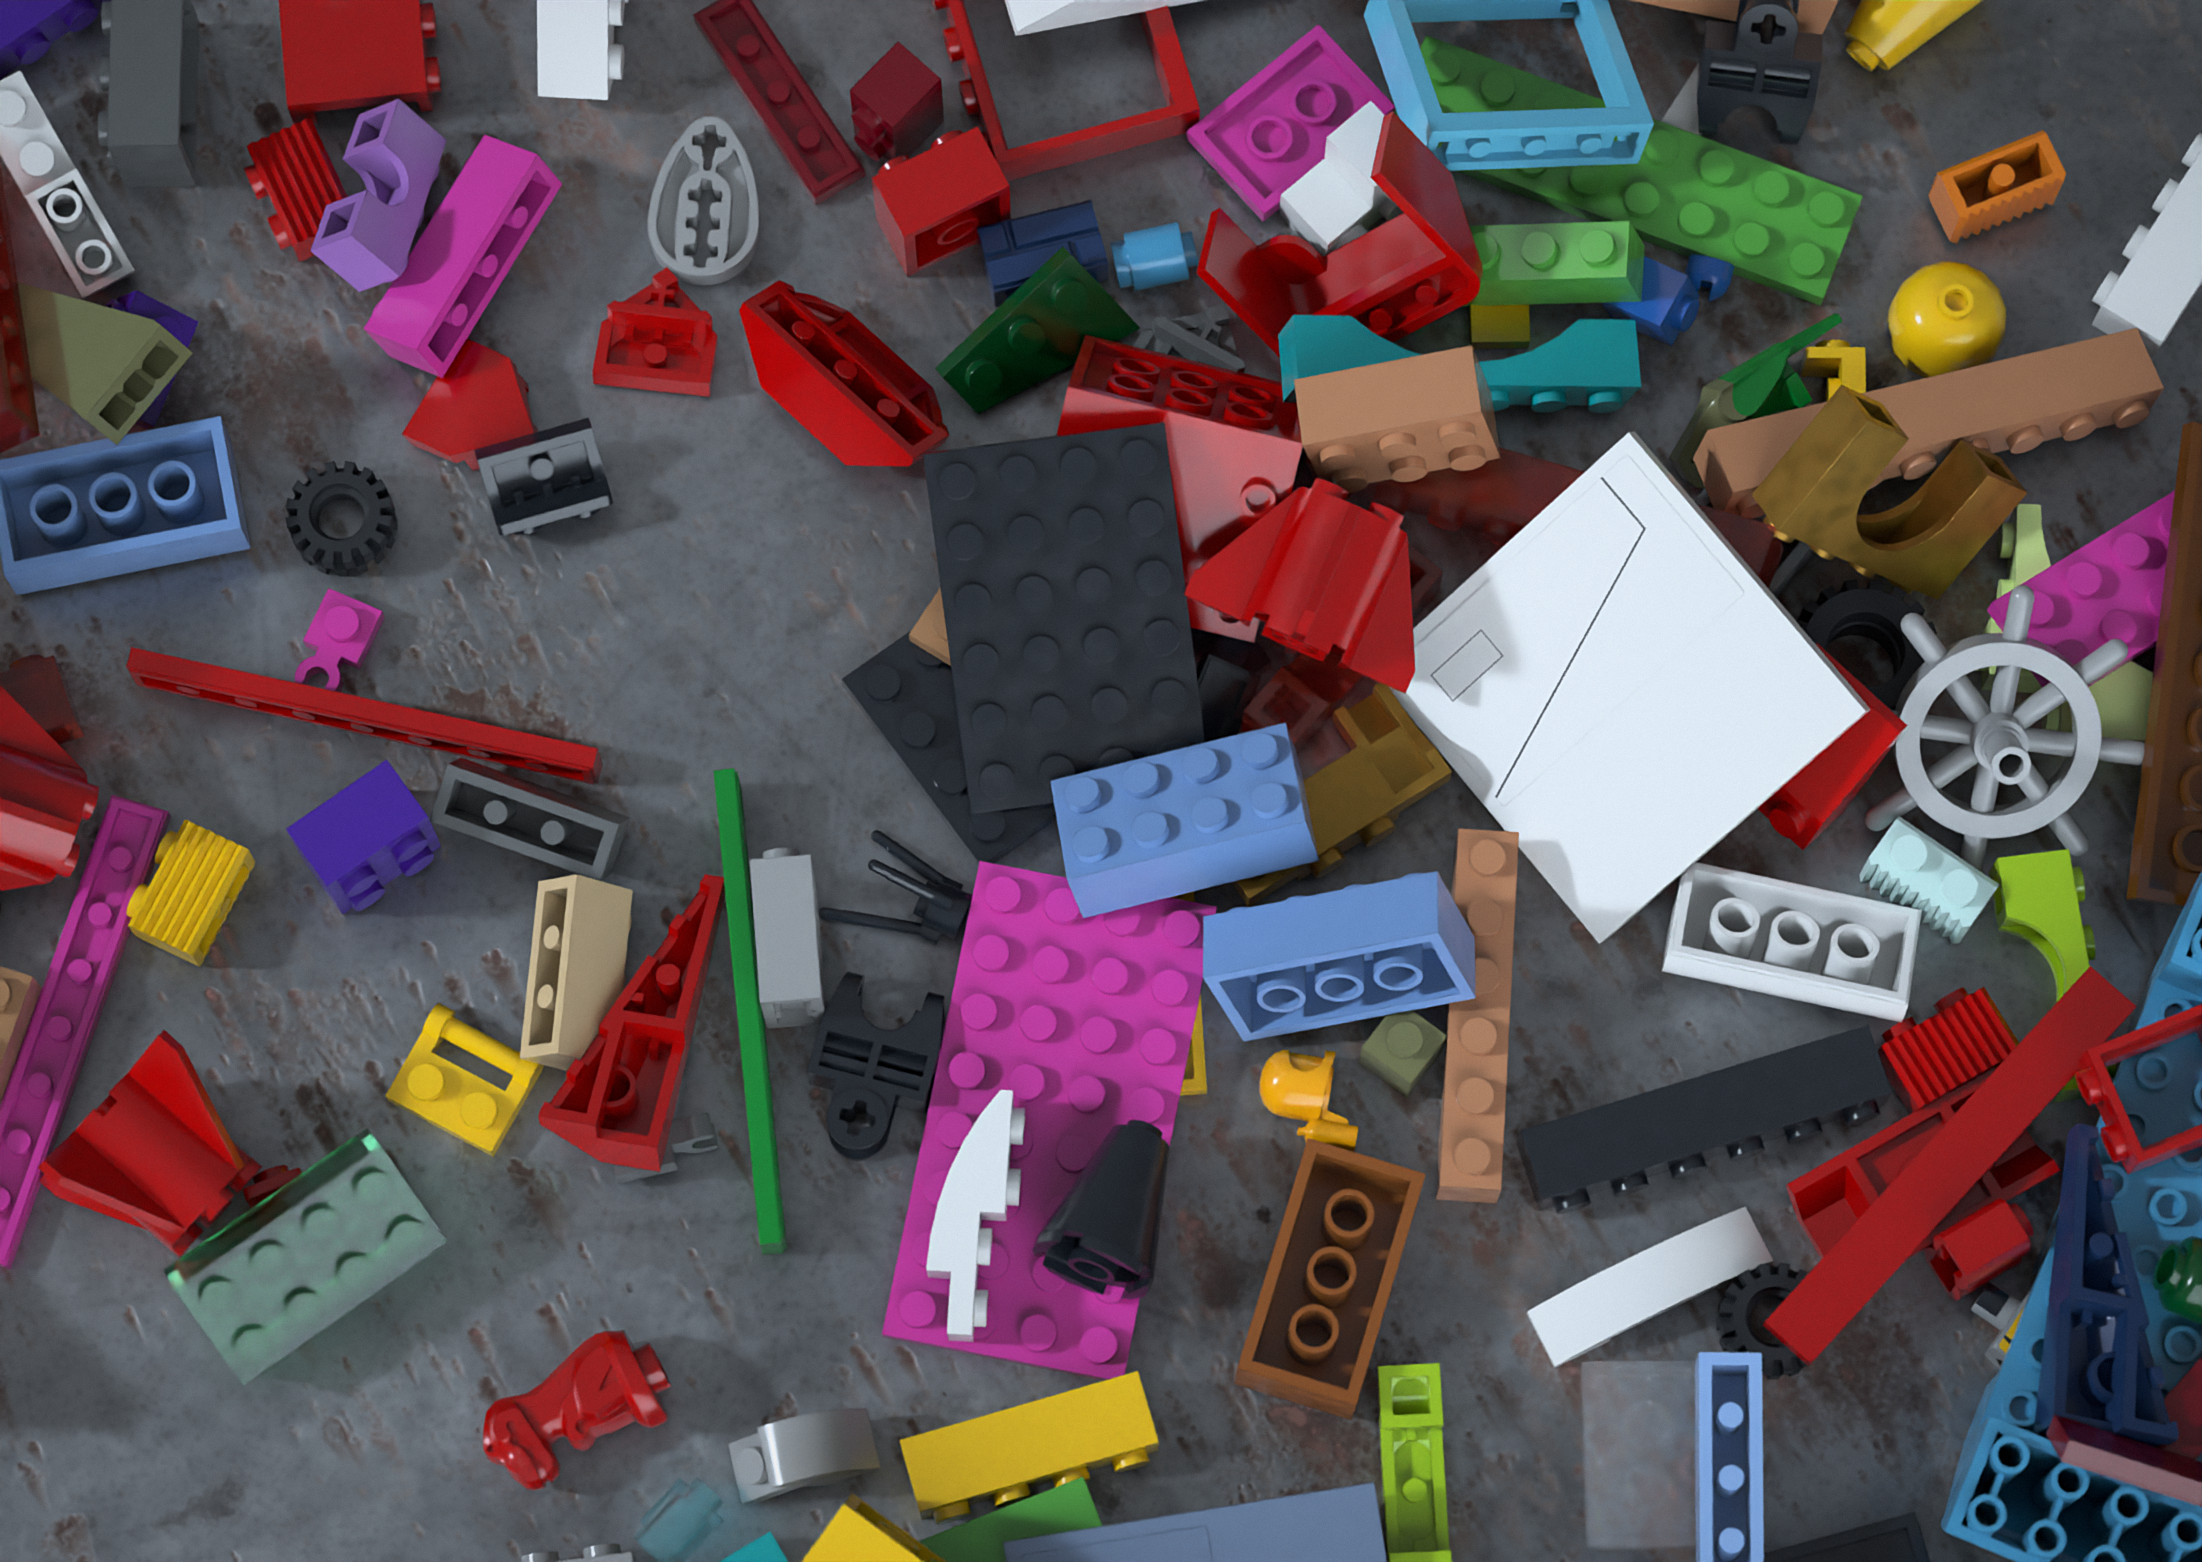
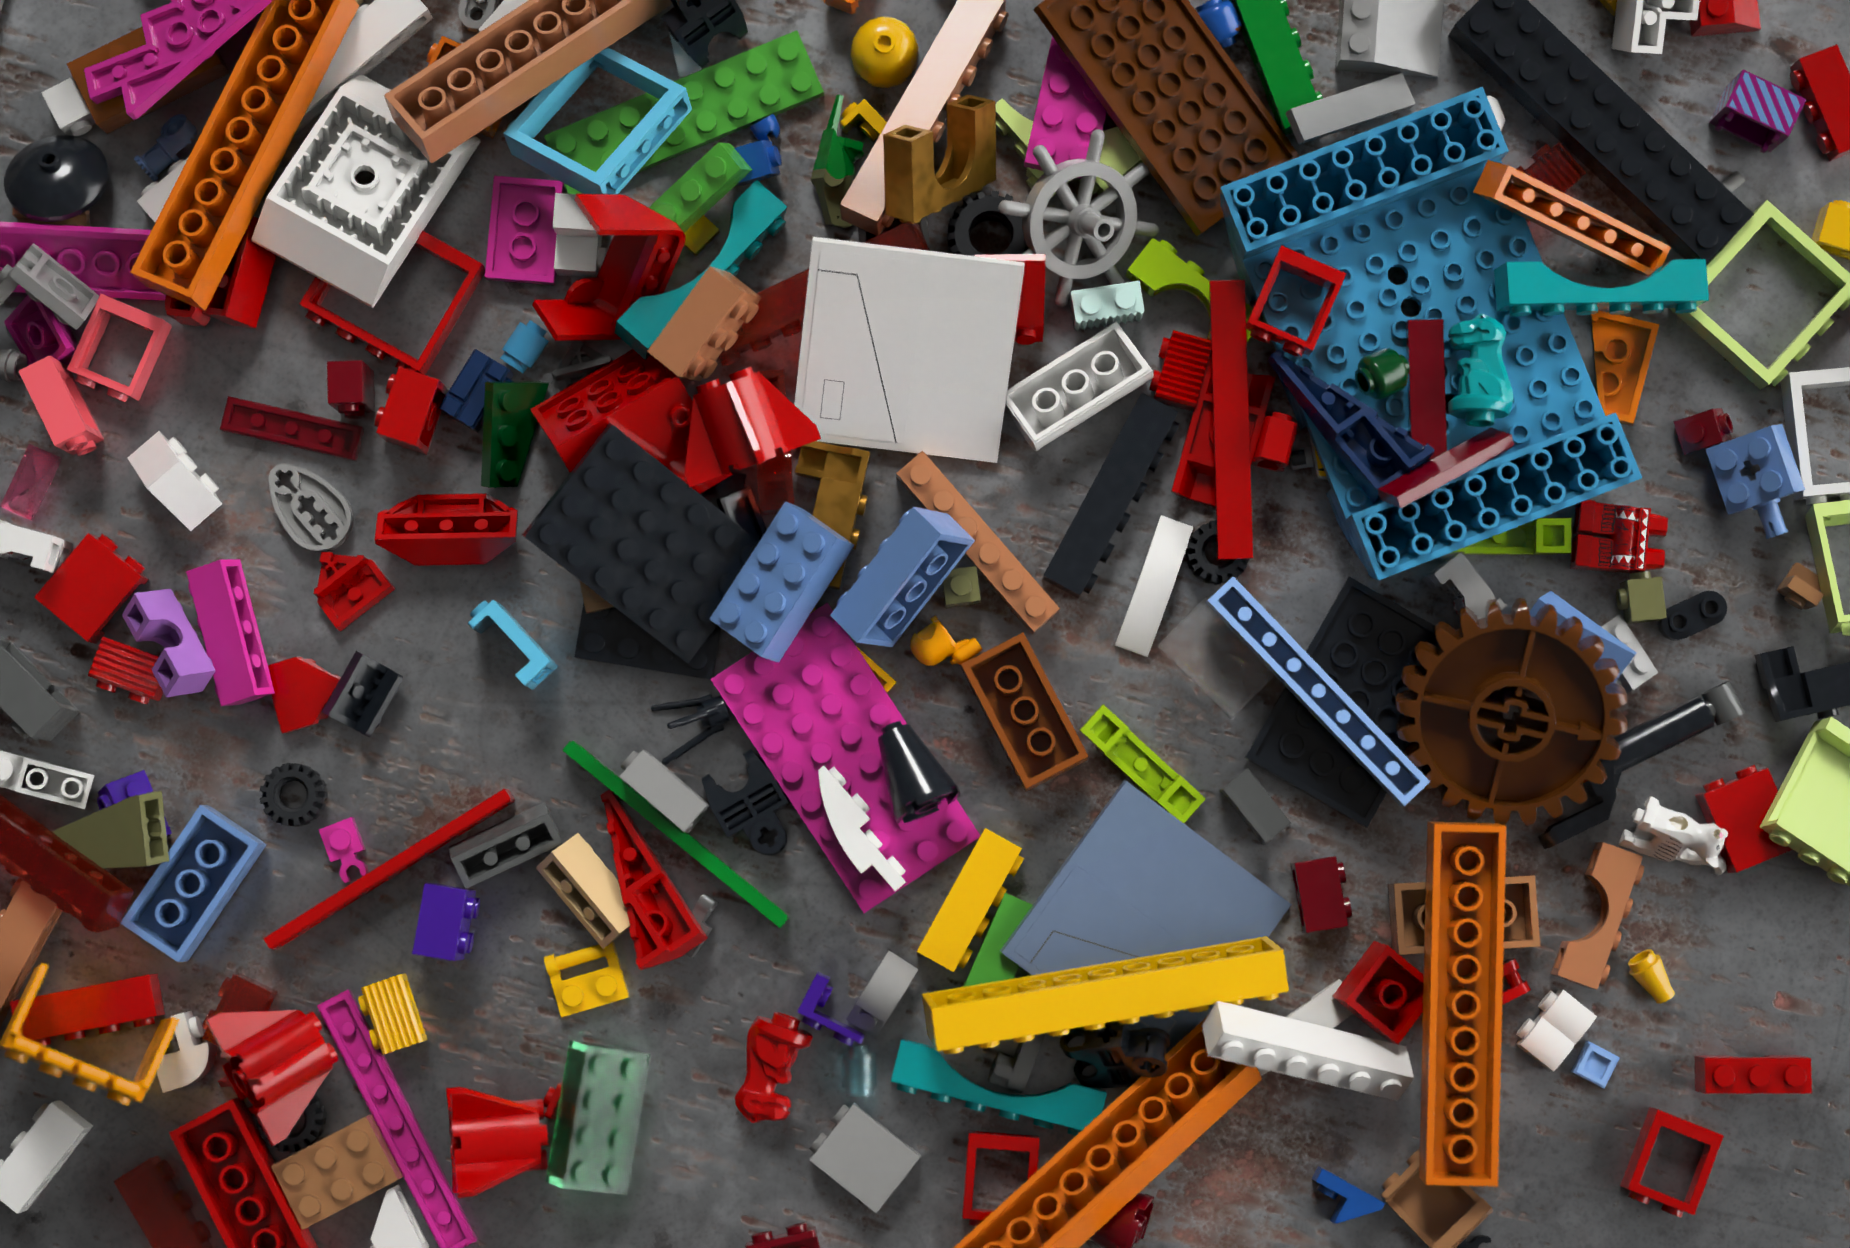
camera: 45 degrees left, 10 degrees up
none -> medium azure panel [468,599,558,689]
none -> dark purple bracket [797,971,865,1047]

